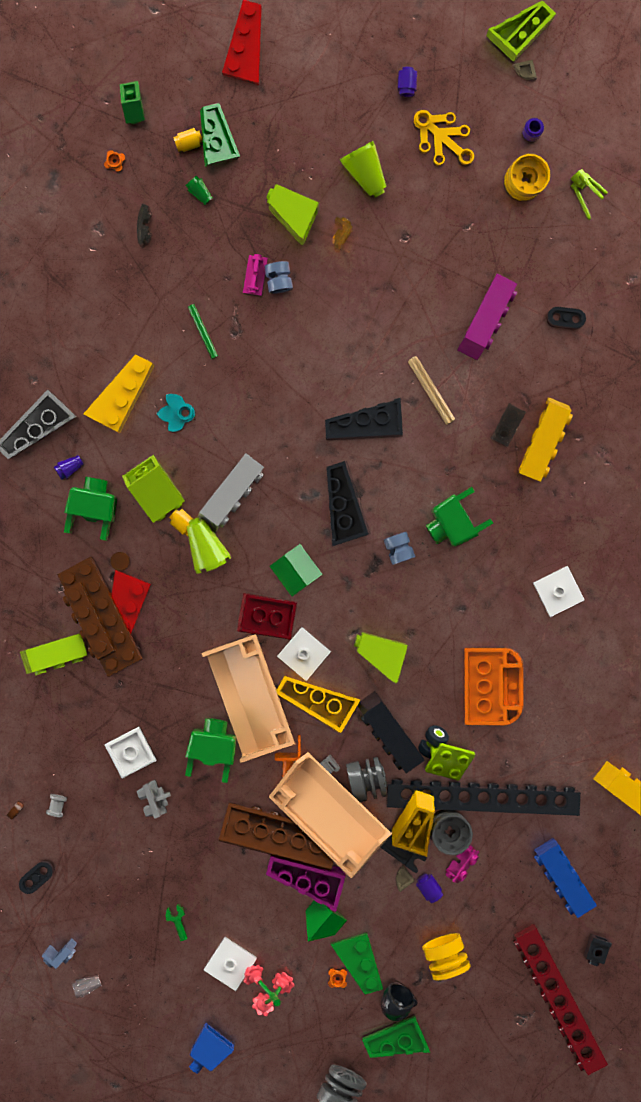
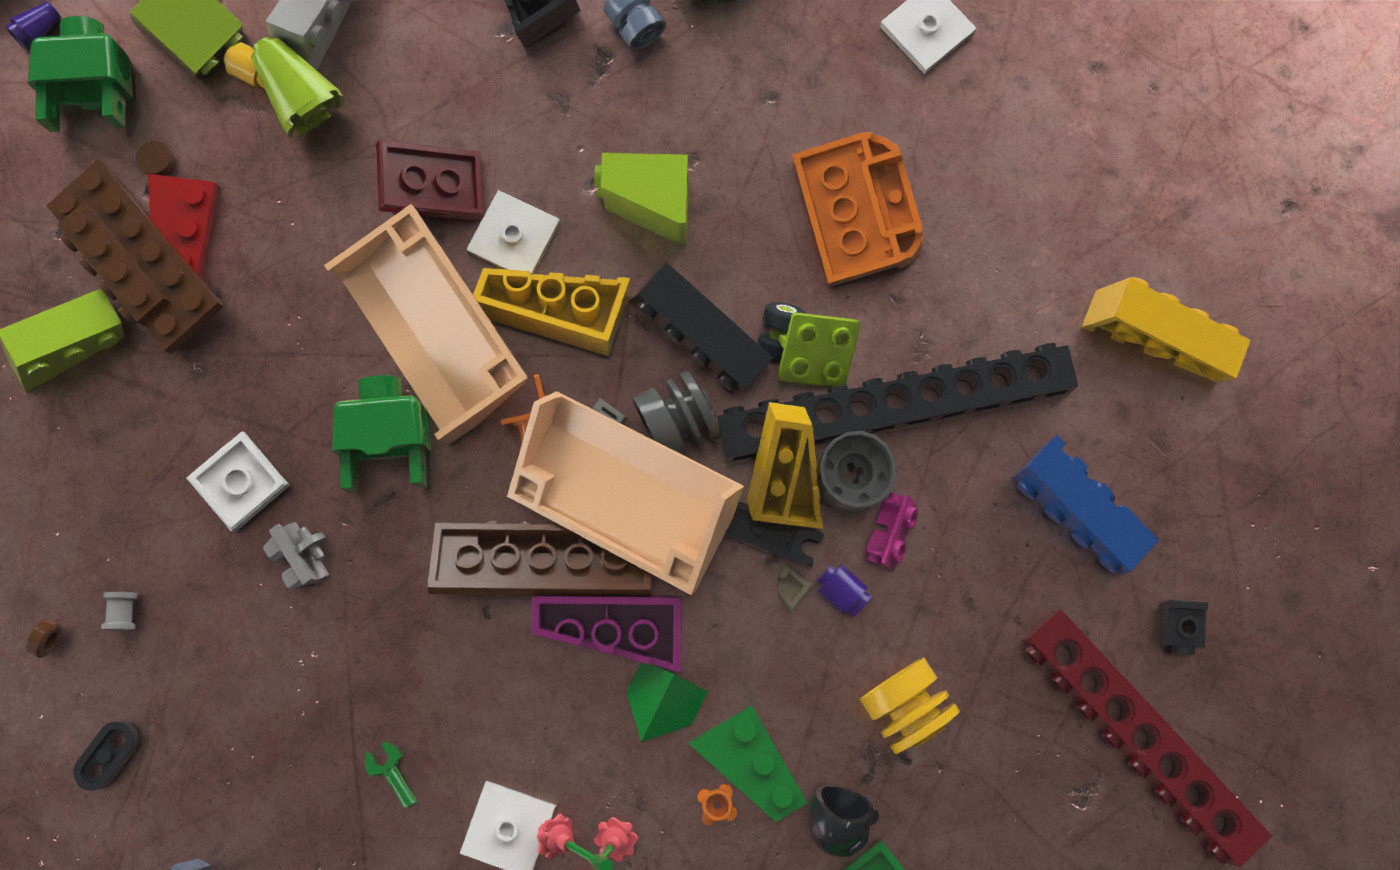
camera: 15 degrees left, 10 degrees down
green slope [270,544,322,597] -> none

